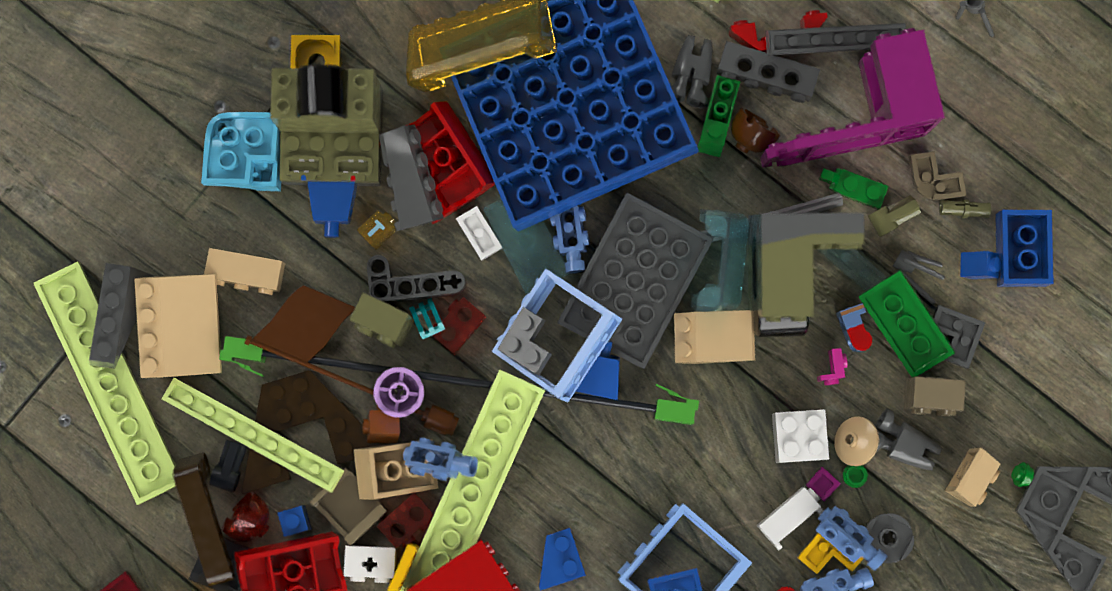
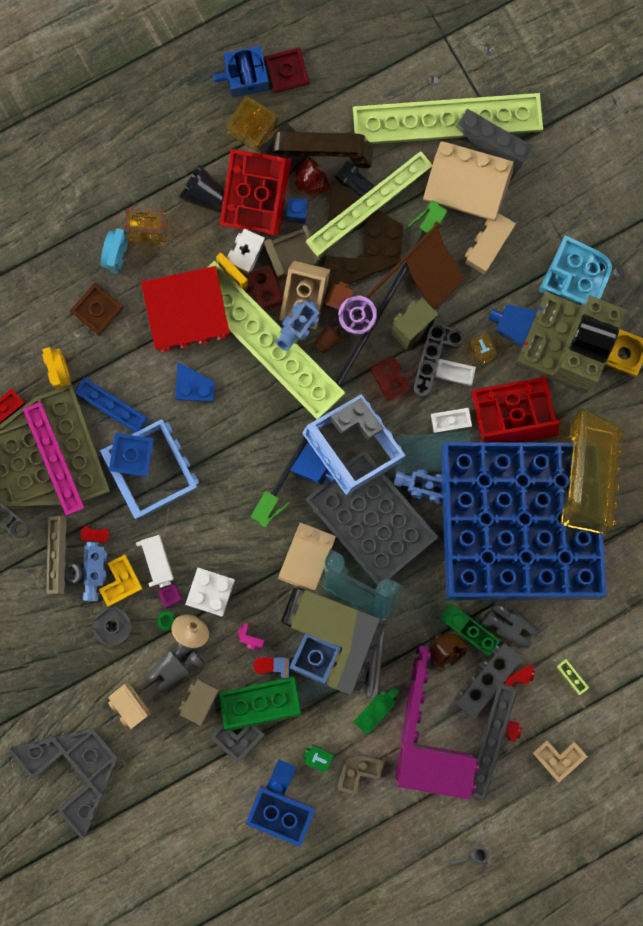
camera: 110 degrees right, 0 degrees up
dark grey wedge [379,125,444,231] -> none
teal tile [409,298,445,339] -> none
medium blue brick [816,506,887,571] -> none
olive piece [868,195,921,237] -> none
dark grey plant [893,250,945,305] -> none
olive pin [939,199,991,219] -> none
green plate [1011,462,1034,487] -> none
none -> medium blue brick [290,633,342,686]
none -> green brick [303,744,334,773]
none -> white tile [434,359,476,386]

